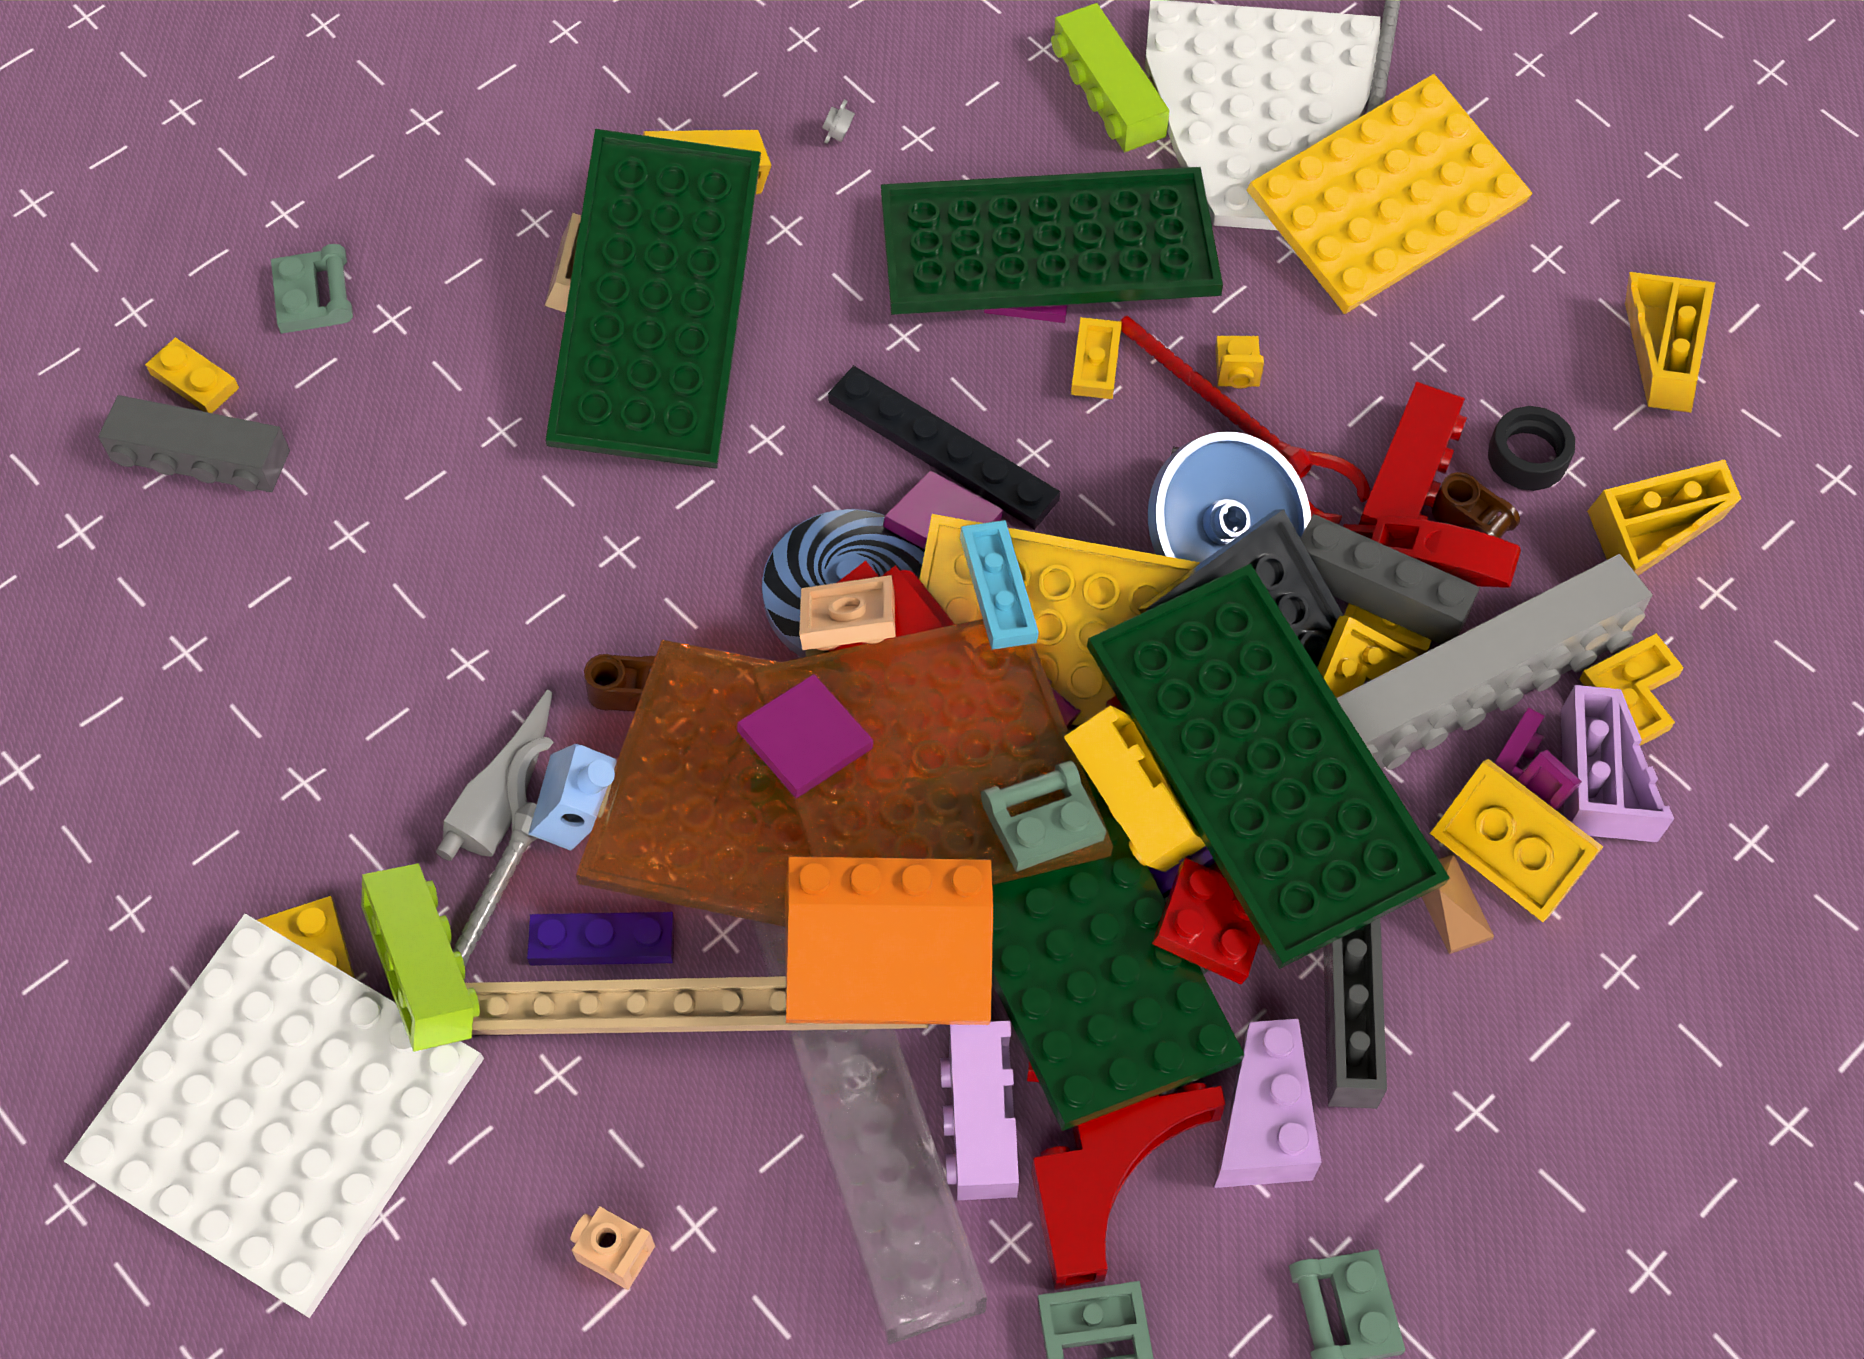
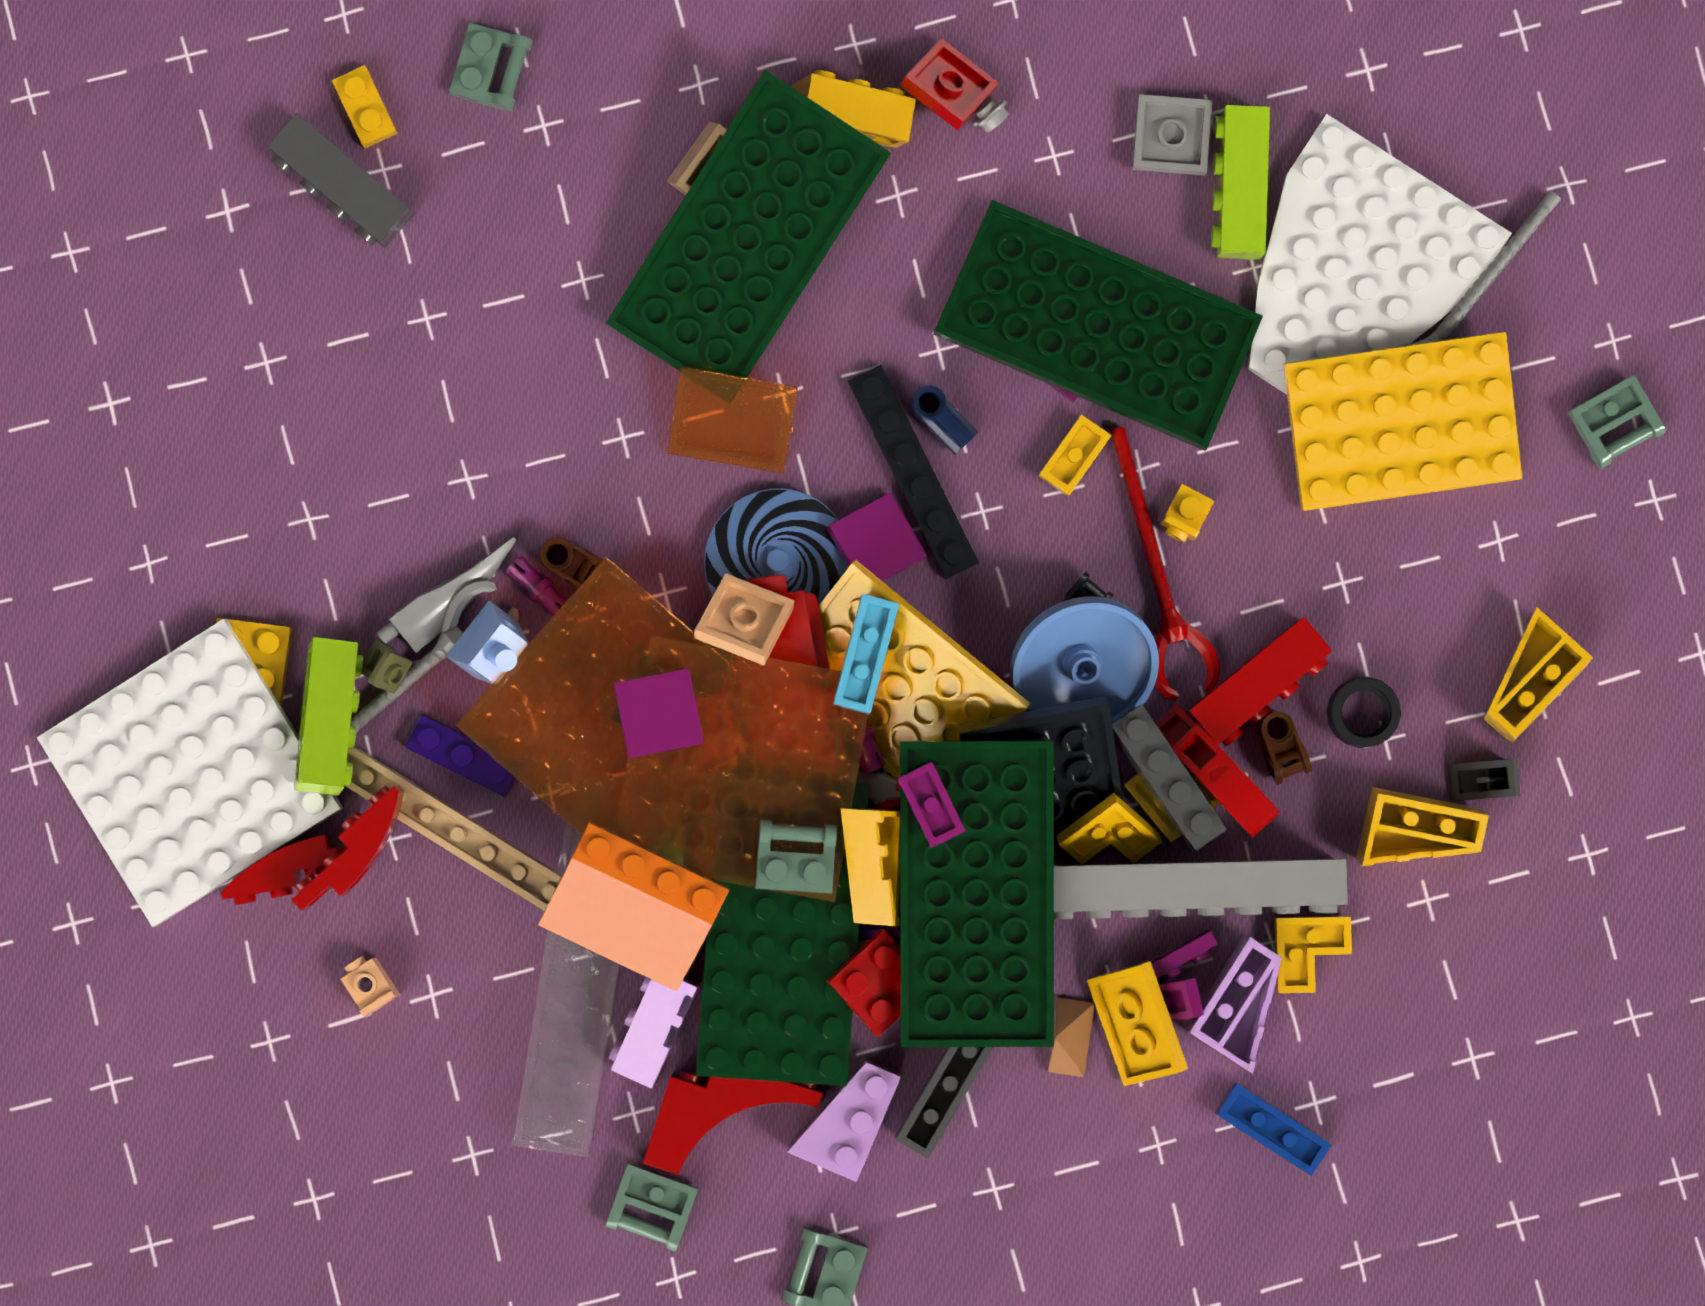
camera: 25 degrees right, 25 degrees up
none -> red slope [221,835,347,905]
none -> red slope [291,785,405,911]
none -> olive bracket [361,639,413,694]
none -> magenta pin [505,555,576,623]
none -> clear orange piece [668,367,798,474]
none -> magenta plate [897,761,966,848]
none -> red plate [900,38,999,131]
none -> dark blue piece [910,385,979,455]
none -> light grey plate [1132,94,1212,176]
none -> blue plate [1215,1082,1331,1176]
none -> dark grey slope [1449,758,1521,801]
none -> sand green plate [1567,374,1666,469]

